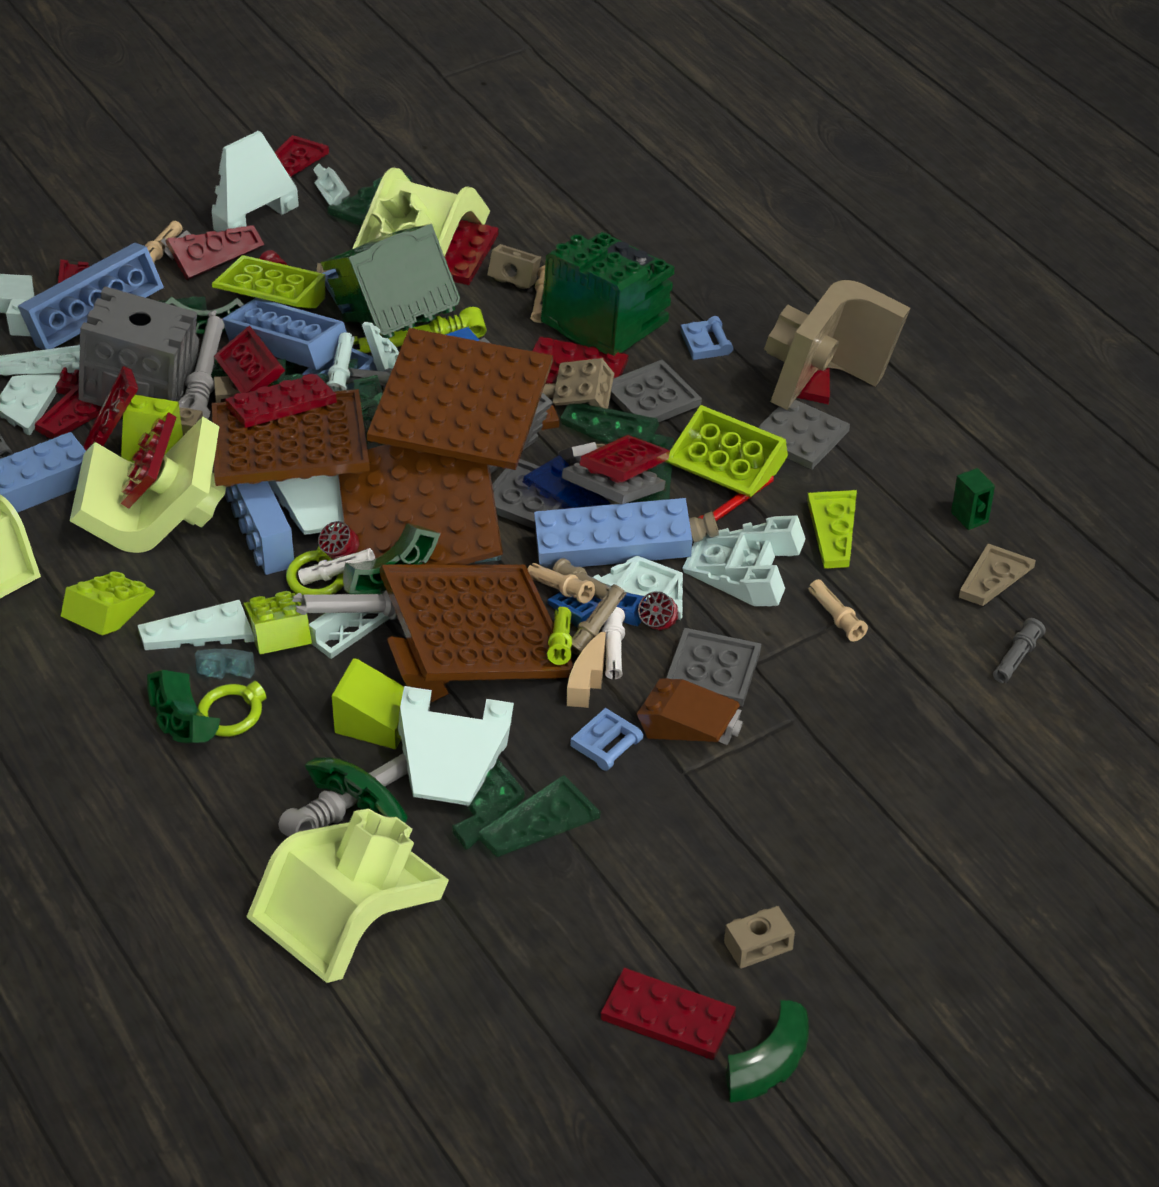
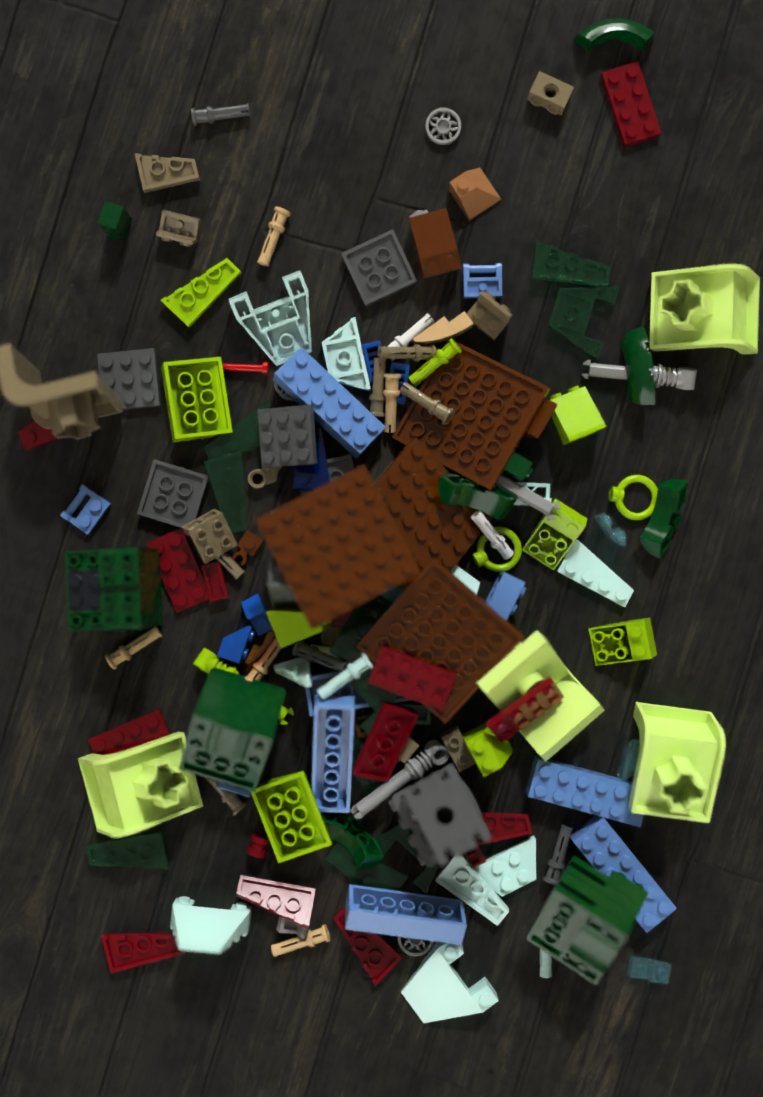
camera: 130 degrees left, 45 degrees up
dark red wing [82,366,138,451] -> none
light aqua hinge [313,164,350,209] -> none
dark red wheel [318,521,359,560] -> none
light aqua wedge [398,686,514,805] -> none
dark tan brick [487,244,541,289] -> none
light grey hinge [558,442,597,466] -> none
dark red plate [580,435,670,483] -> none
wheel [638,591,679,631] -> none
dark tan wheel [689,512,719,543] -> none
none -> dark tan bracket [156,210,201,247]
none -> dark tan pin [400,382,455,425]
none -> light grey wheel [425,108,461,145]
none -> medium nougat slope [448,168,501,221]
none -> dark tan bracket [467,291,512,341]
none -> dark green brick [503,452,533,482]

